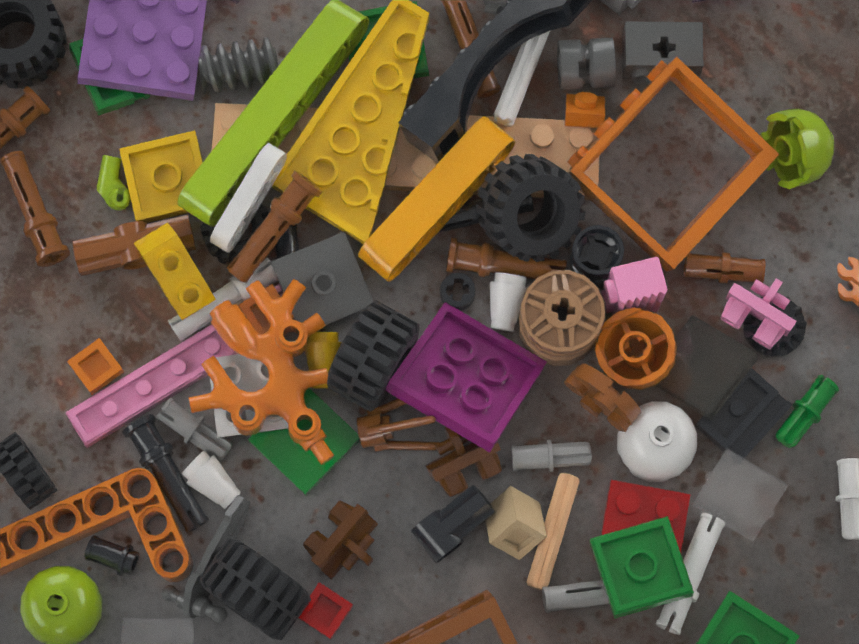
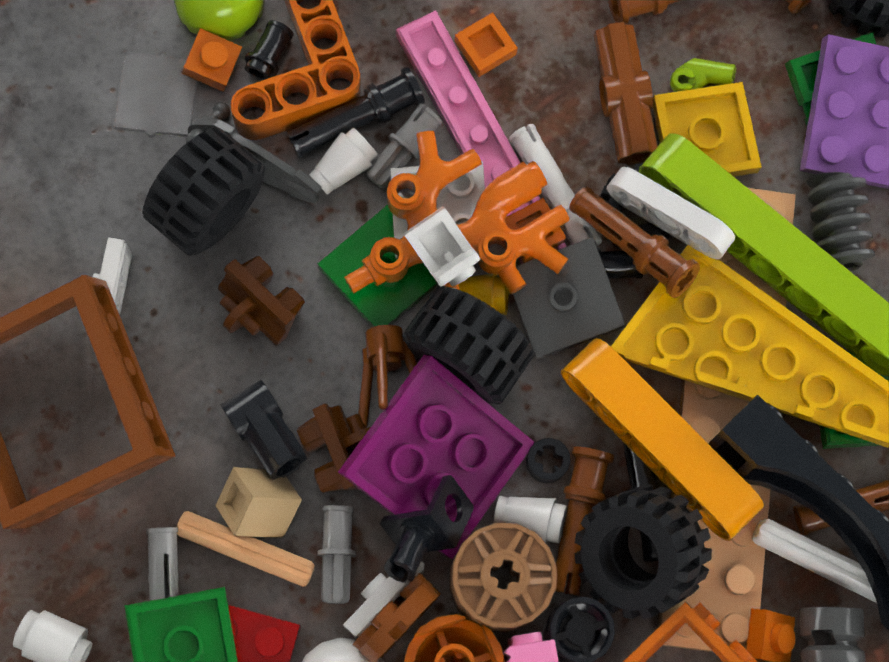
camera: 85 degrees right, 0 degrees up
yellow brick [134,222,216,320] -> none
red plate [298,582,353,640] -> none
none -> orange plate [181,28,242,92]
none -> white plate [343,561,425,639]
none -> black bracket [380,475,474,583]
none -> white bracket [403,206,481,287]

